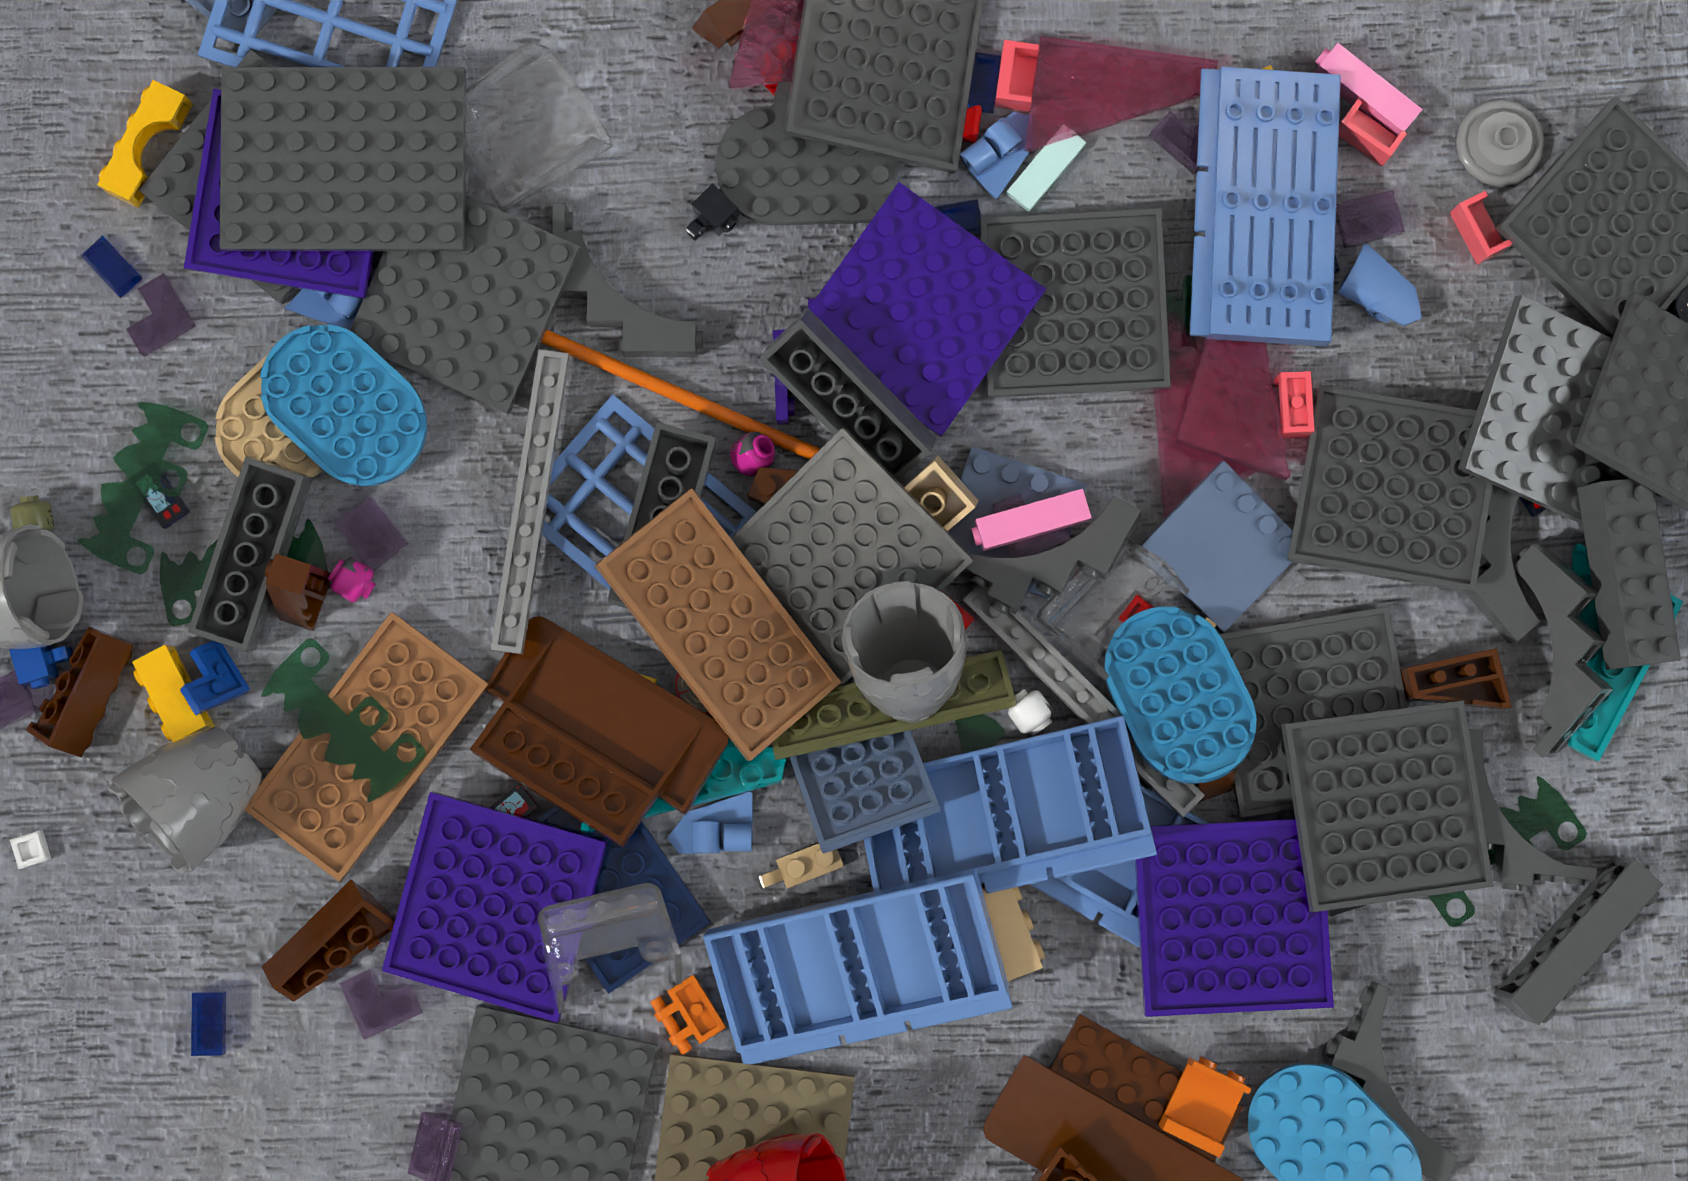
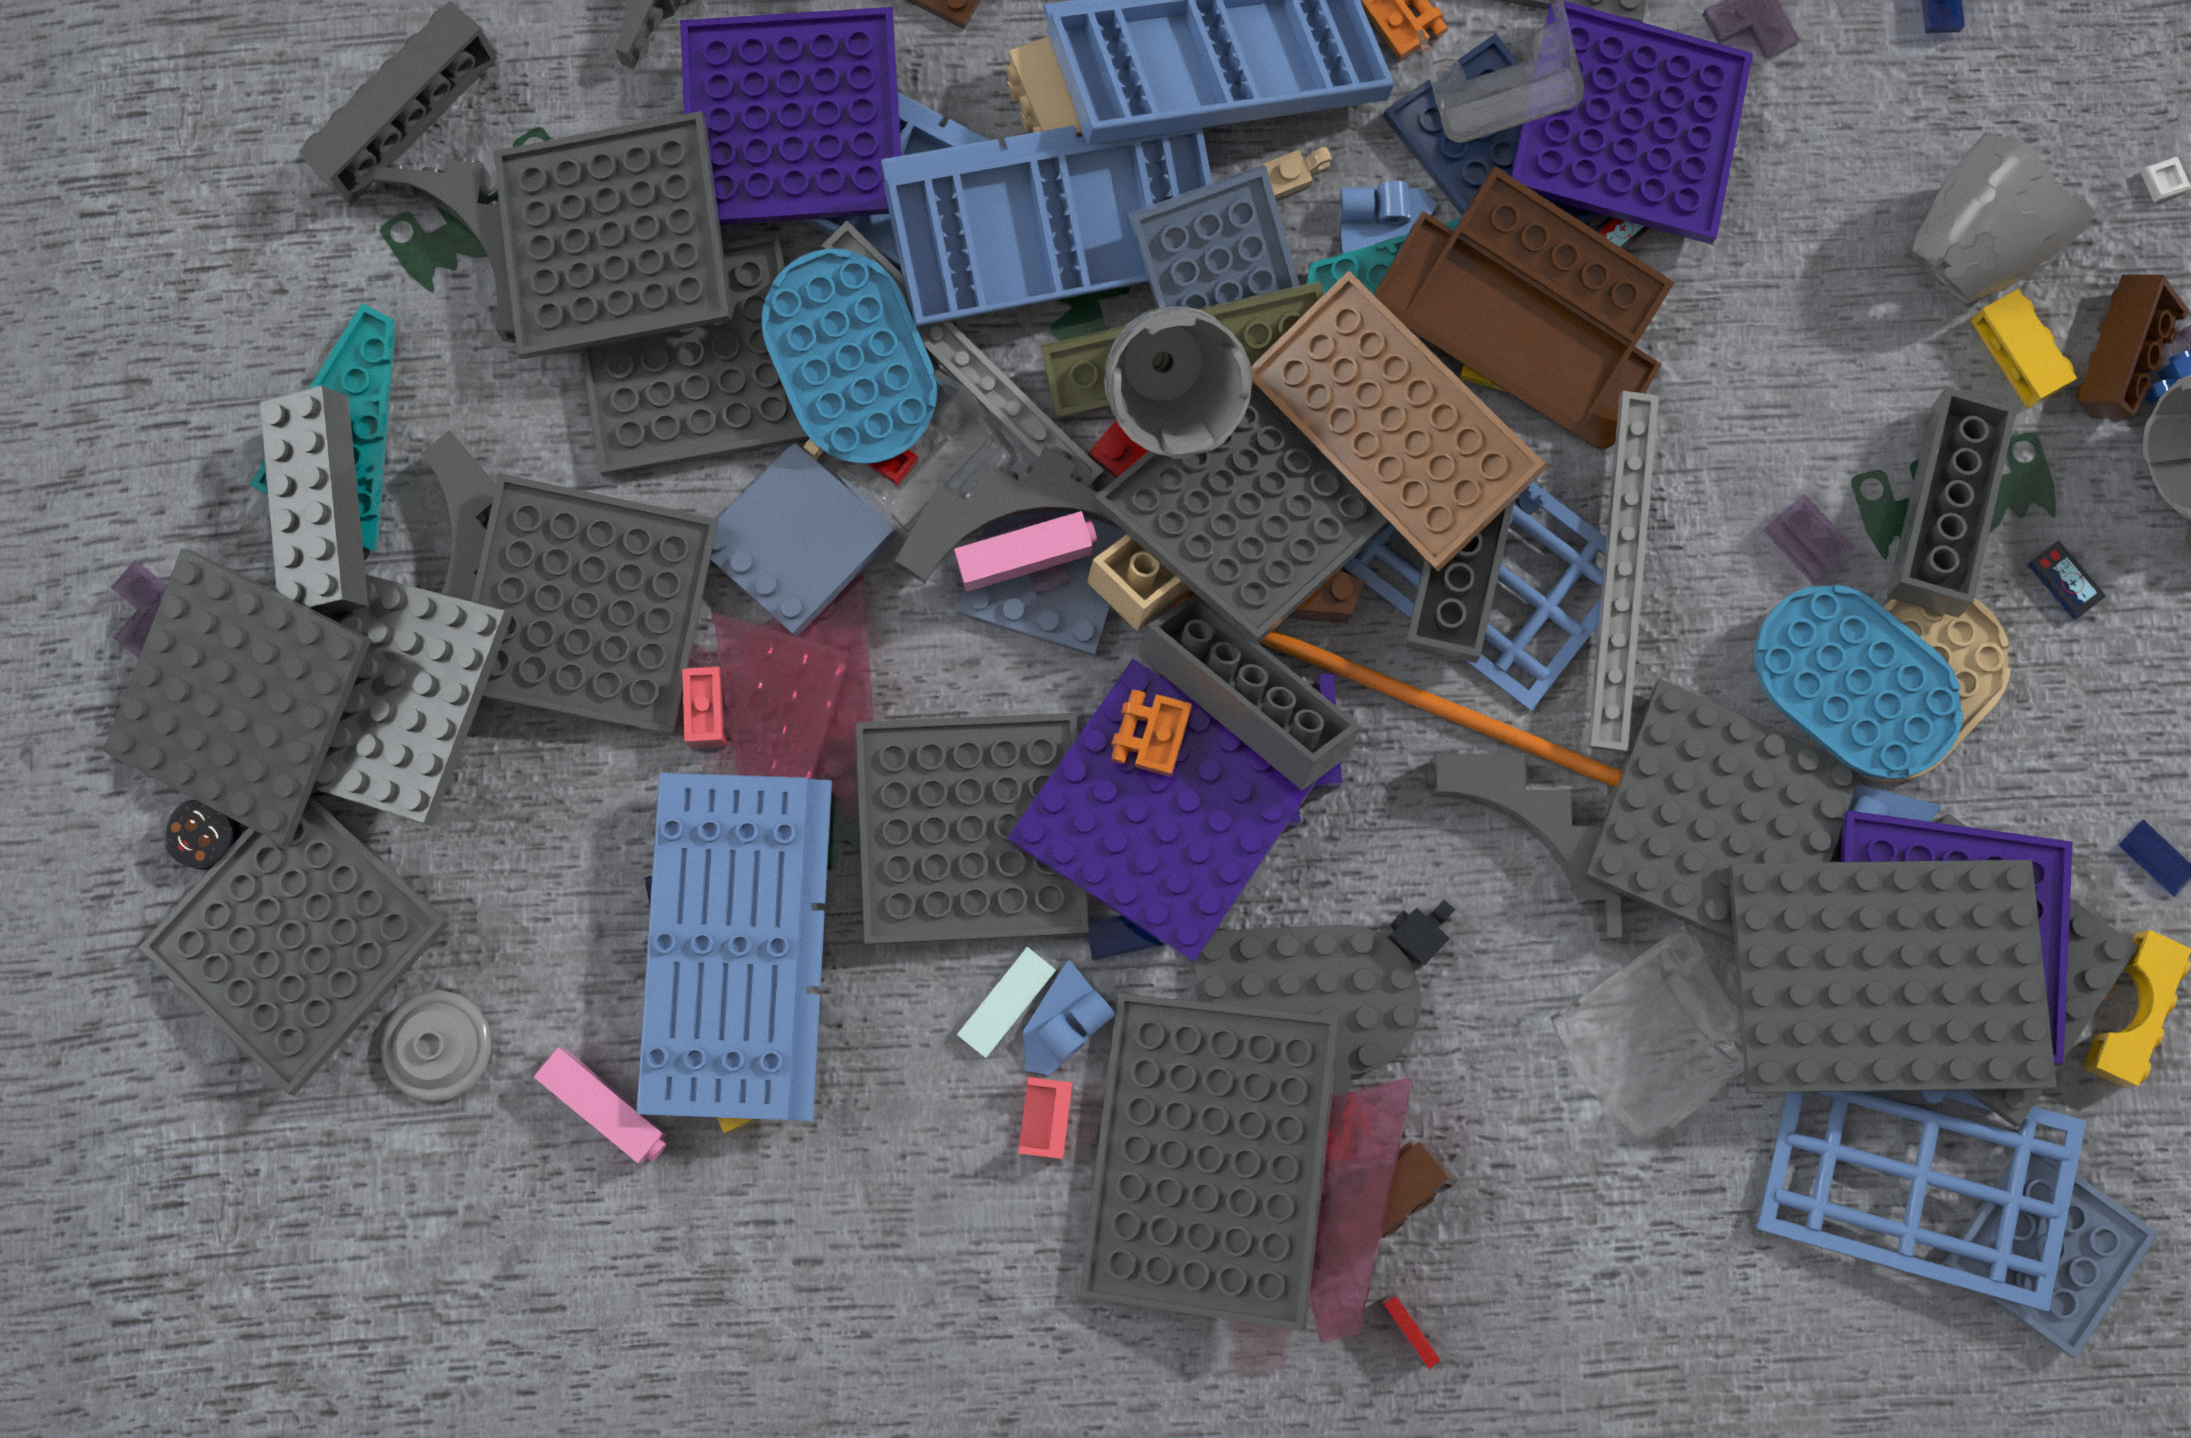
camera: 175 degrees right, 5 degrees down
clear green piece [77,402,208,574] -> none
clear purple plate [126,273,196,356] -> none
blue plate [180,641,250,716] -> none
medium nougat plate [245,612,489,882] -> none
clear green piece [261,638,426,803] -> none
reddish brown wedge [262,880,395,1002] -> none
reddish brown wedge [265,554,331,631] -> none
dark pink head [328,557,376,603] -> none
dark pink head [730,432,775,476] -> none
red slope [962,105,982,143] -> none
clear blue tile [967,52,1001,114] -> none
white head [1008,689,1053,736] -> none
clear pink wing [1024,36,1218,152] -> none
clear purple plate [1149,111,1200,175] -> none
clear purple plate [1336,190,1405,248] -> none
medium blue panel [1337,244,1422,326] -> none
coral panel [1339,99,1407,166] -> none
reddish brown wedge [1400,648,1512,710] -> none
coral panel [1450,191,1513,265] -> none
dark grey arch [1514,544,1613,758] -> none
none -> orange plate [1110,690,1192,777]

